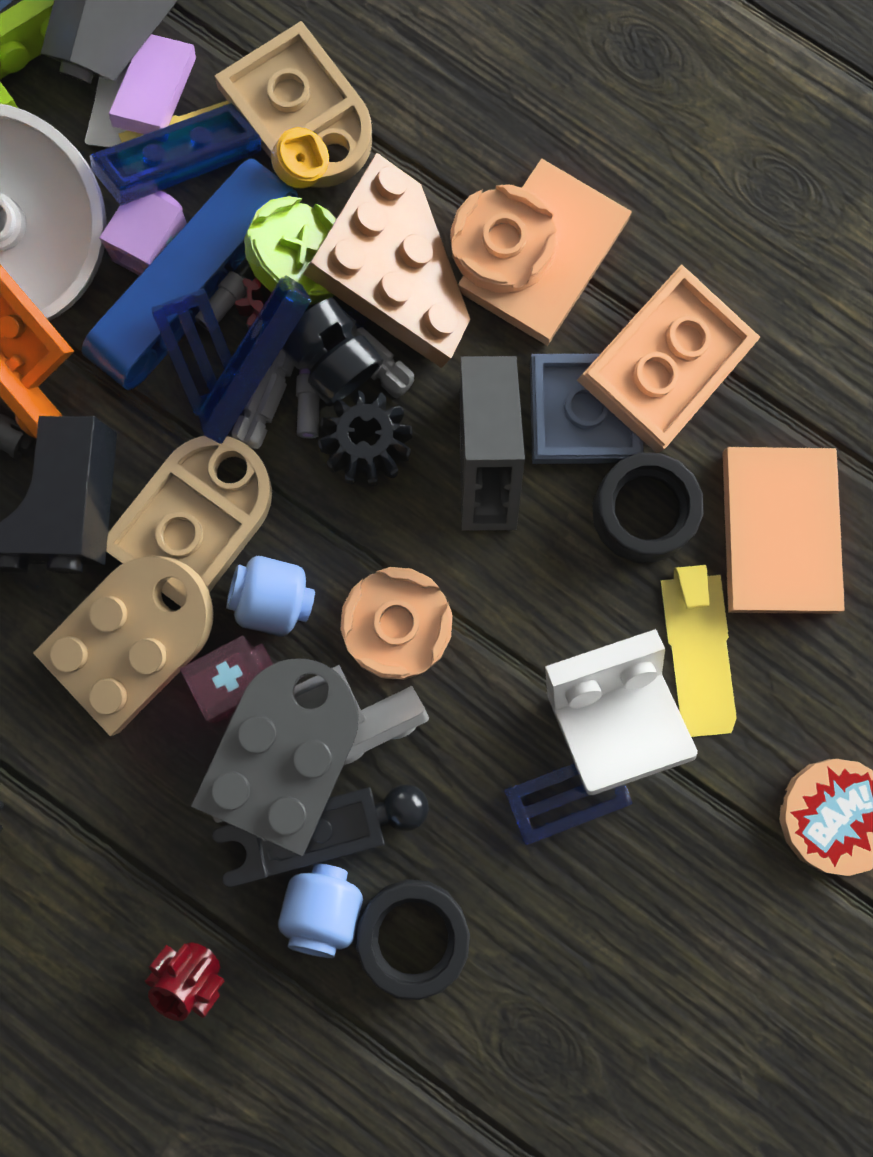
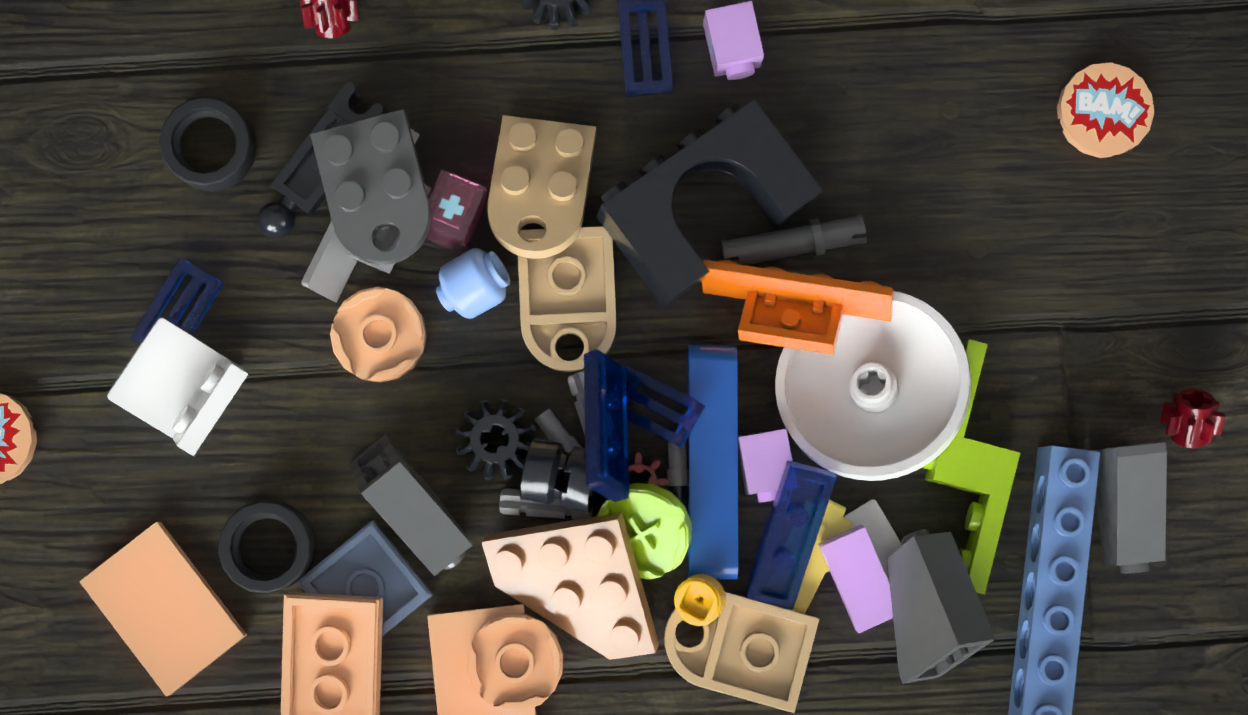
camera: 145 degrees right, 5 degrees up
light blue head [278,864,363,958] -> none
light yellow piece [660,565,737,737] -> none

